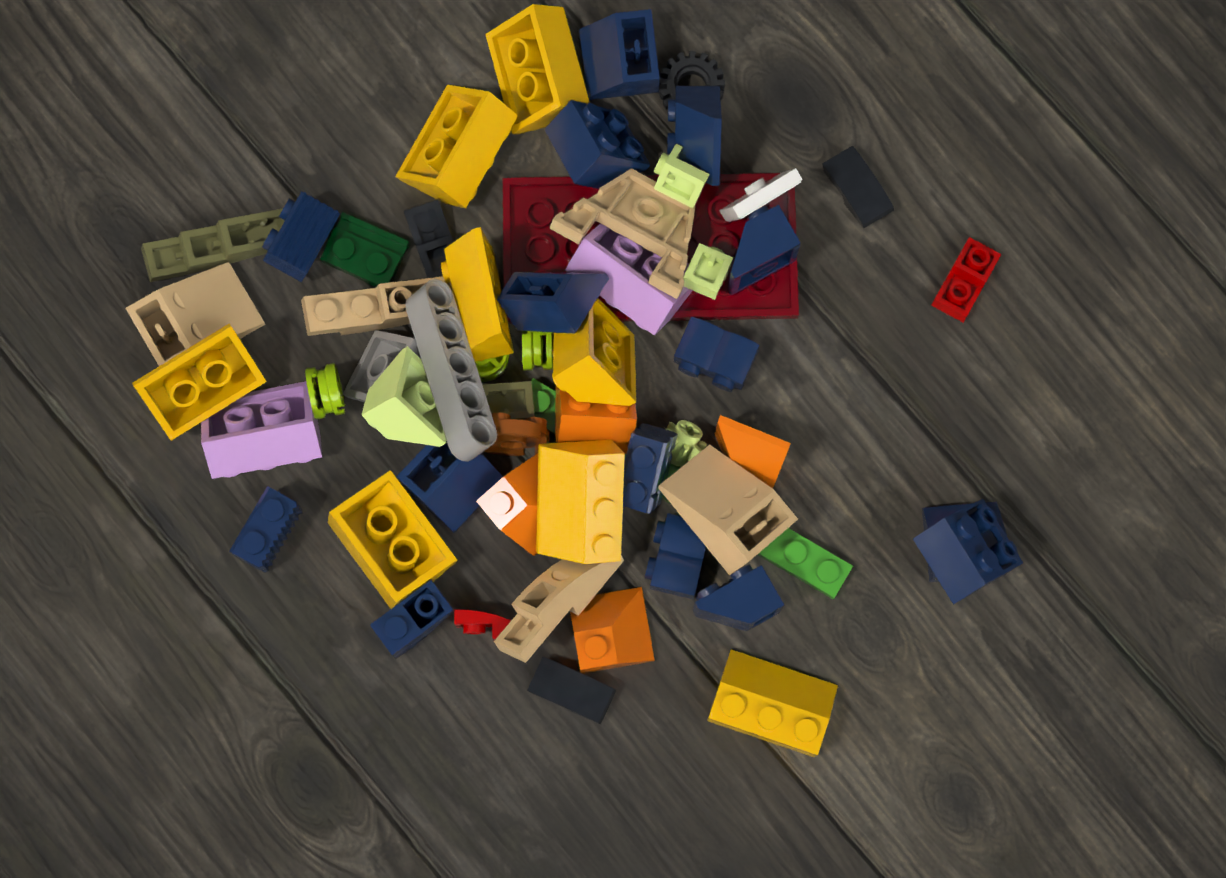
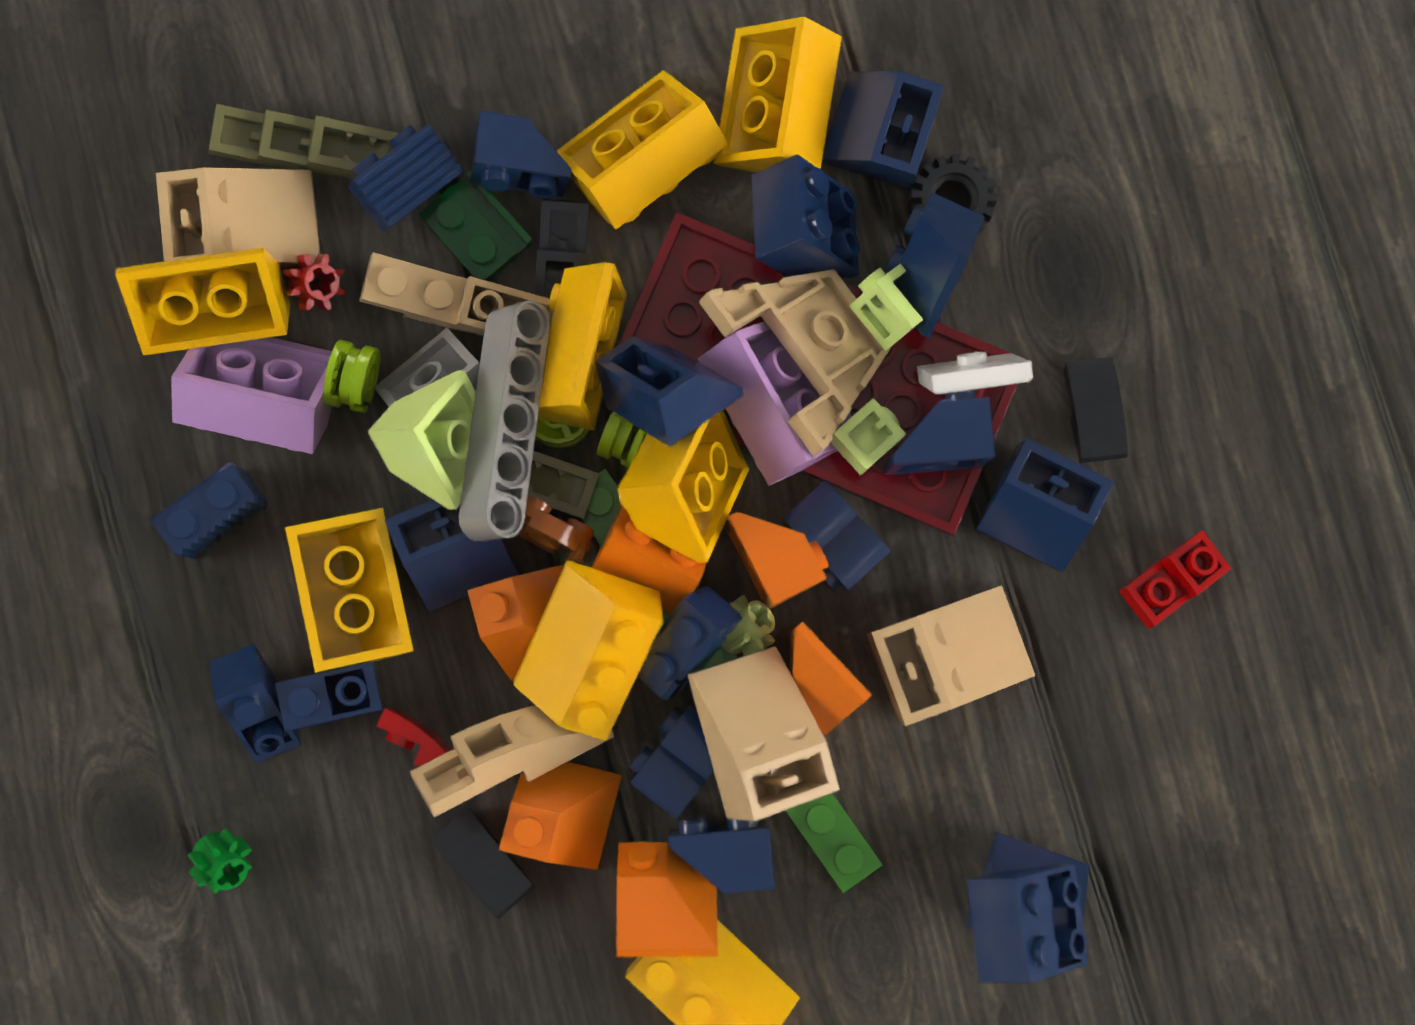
camera: 20 degrees right, 5 degrees up
none -> green gear [188,829,252,894]
none -> dark blue slope [209,644,301,763]
none -> red gear [283,254,345,311]
none -> dark blue slope [470,110,571,199]
none -> orange slope [617,842,718,957]
none -> orange slope [724,512,829,609]
none -> tan slope [866,585,1035,726]
none -> dark blue slope [975,438,1114,572]

